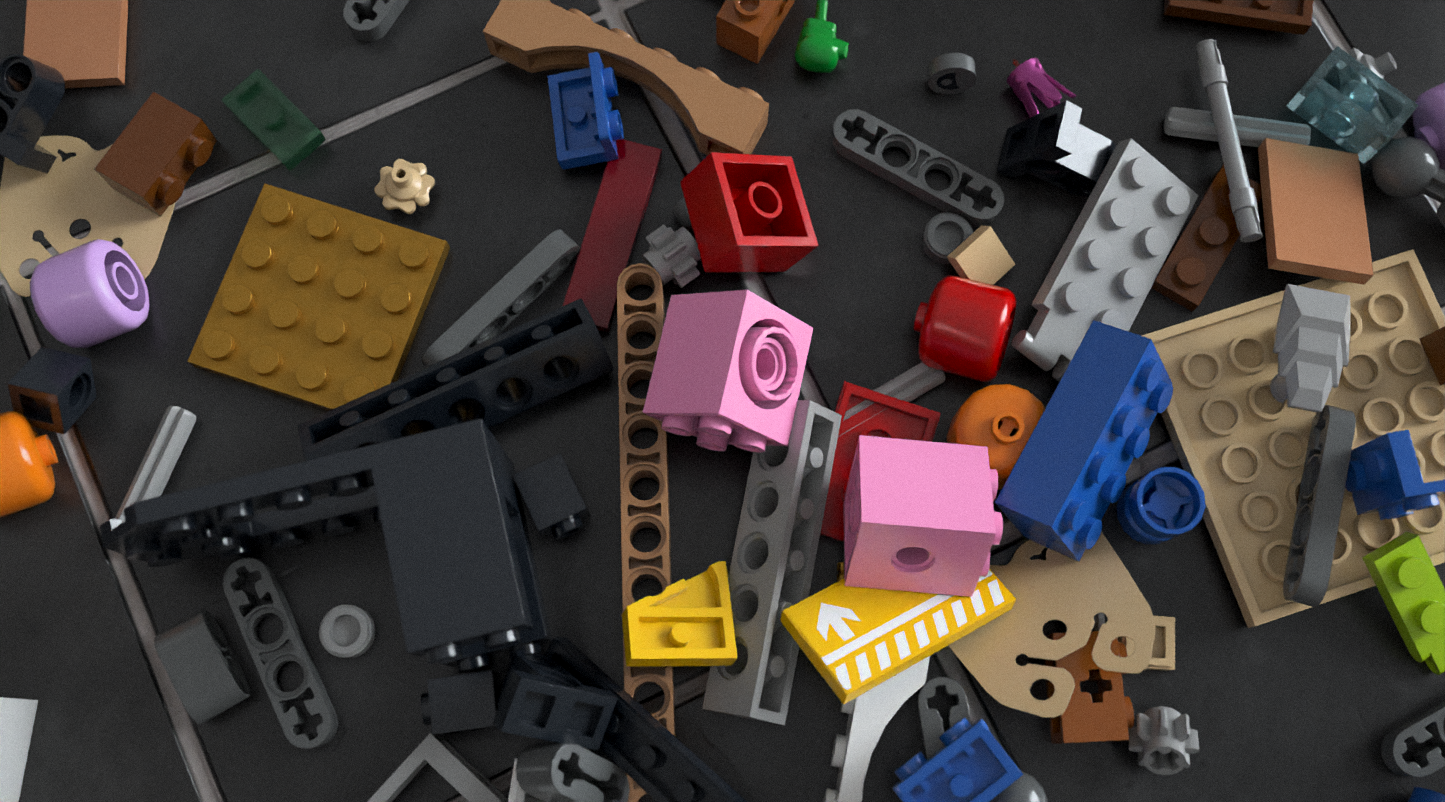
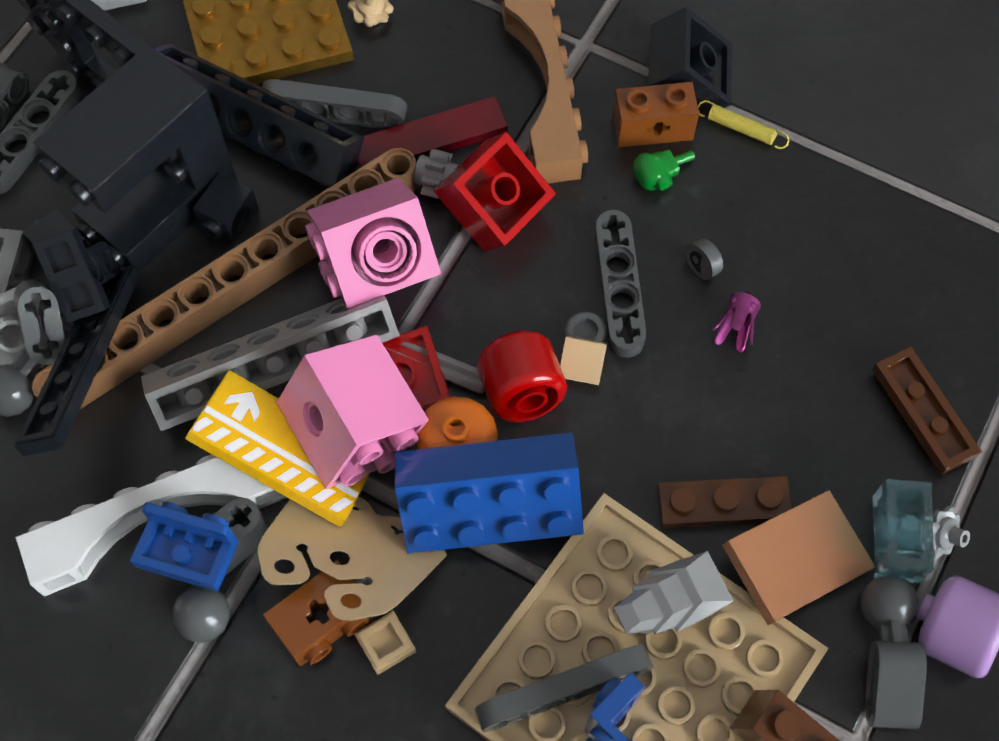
camera: 55 degrees right, 10 degrees down
blue bracket [548,52,624,170] -> none
yellow wing [622,561,738,667] -> none
black tile [997,100,1116,197] -> none
light grey hinge [1011,138,1199,382] -> none
blue wheel [1117,467,1206,544] -> none
light grey gear [1128,706,1199,775] -> none
light grey axle [1164,107,1311,147] -> none
light grey piece [1195,39,1263,243] -> none

